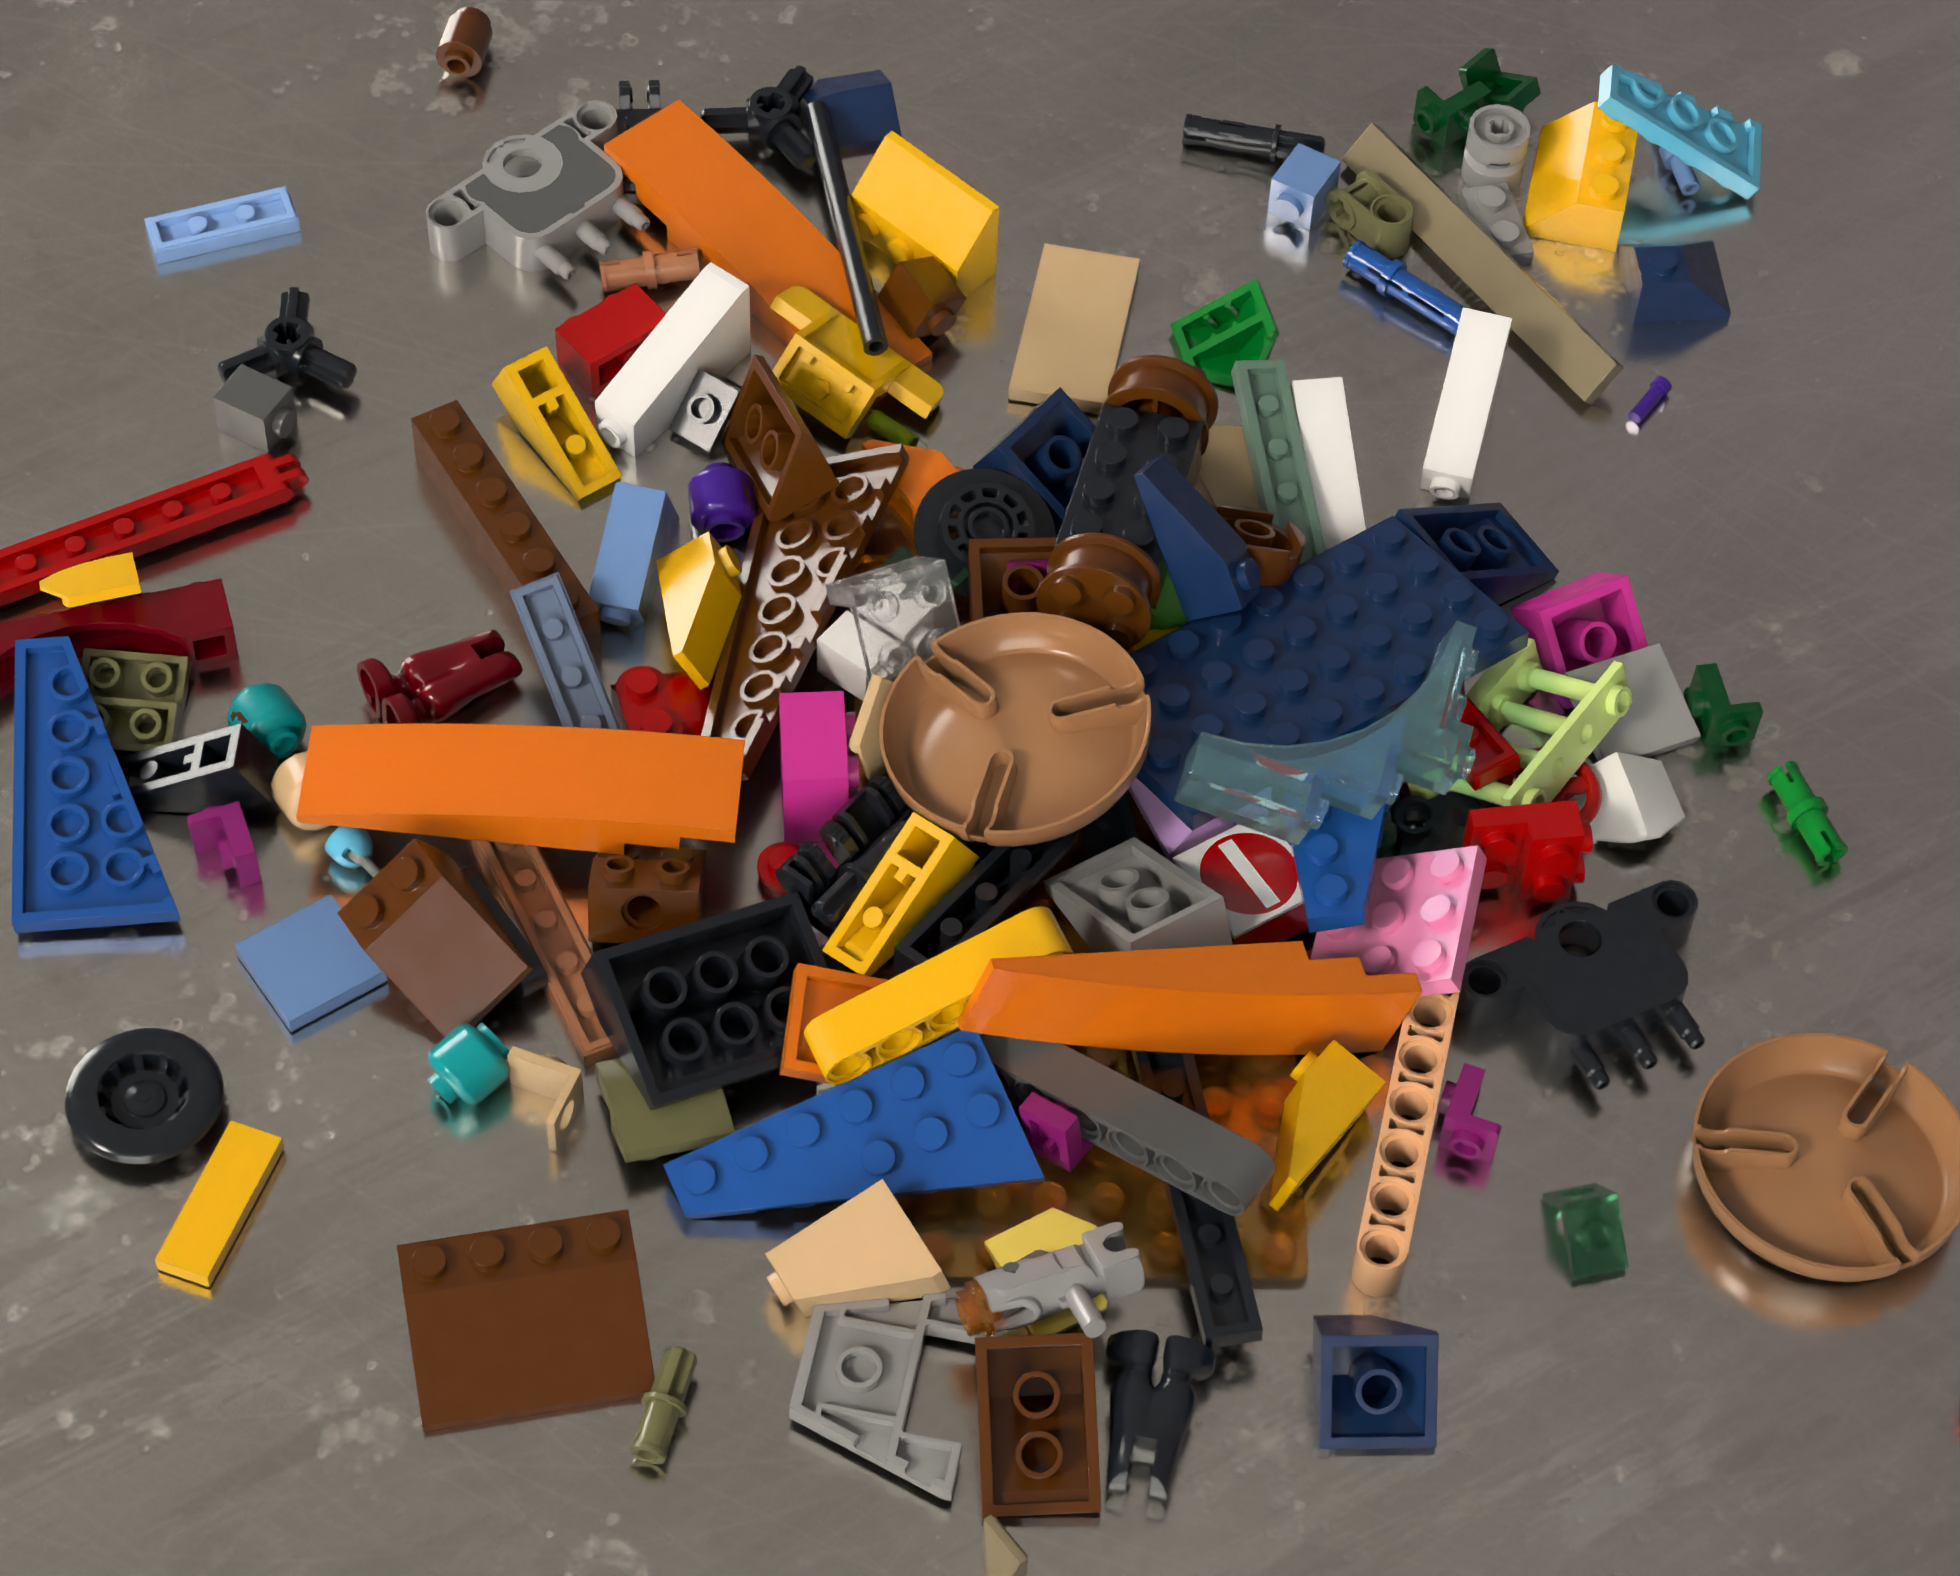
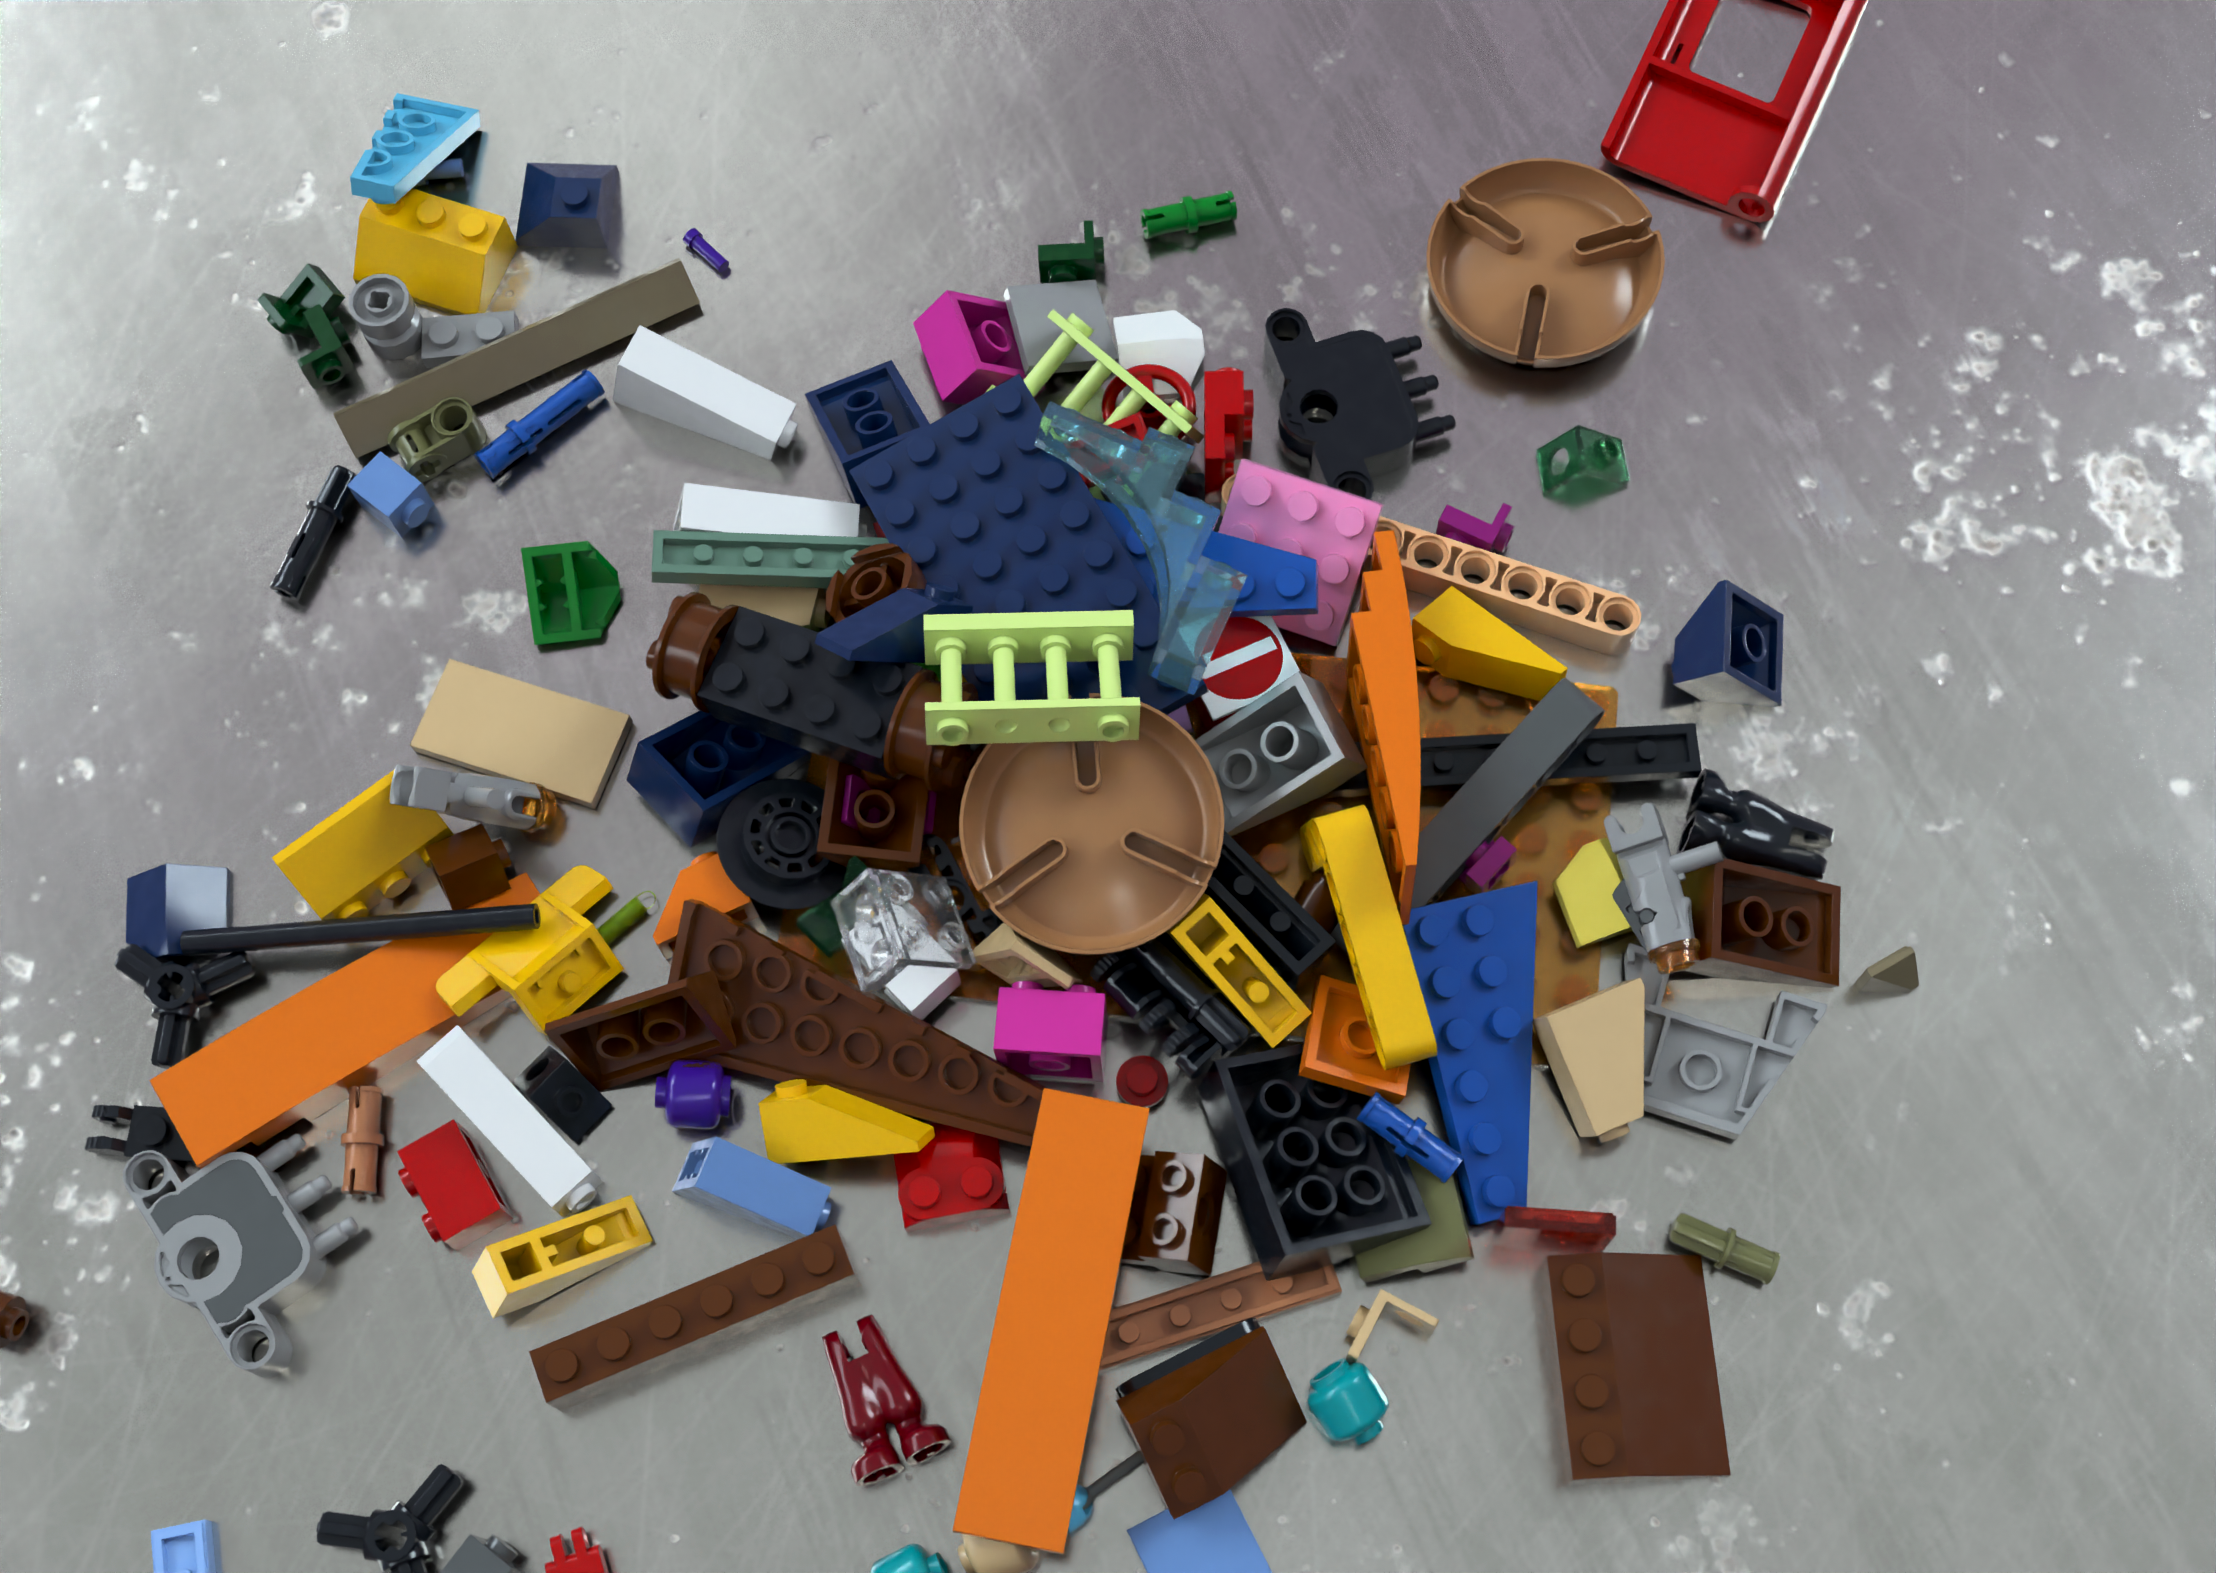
camera: 75 degrees left, 15 degrees up
sand blue tile [509,572,621,730] -> none
none -> light grey piece [390,764,556,833]
none -> yellowish green fence [924,610,1141,746]
none -> blue pin [1356,1091,1464,1183]
none -> clear red tile [1493,1206,1616,1254]

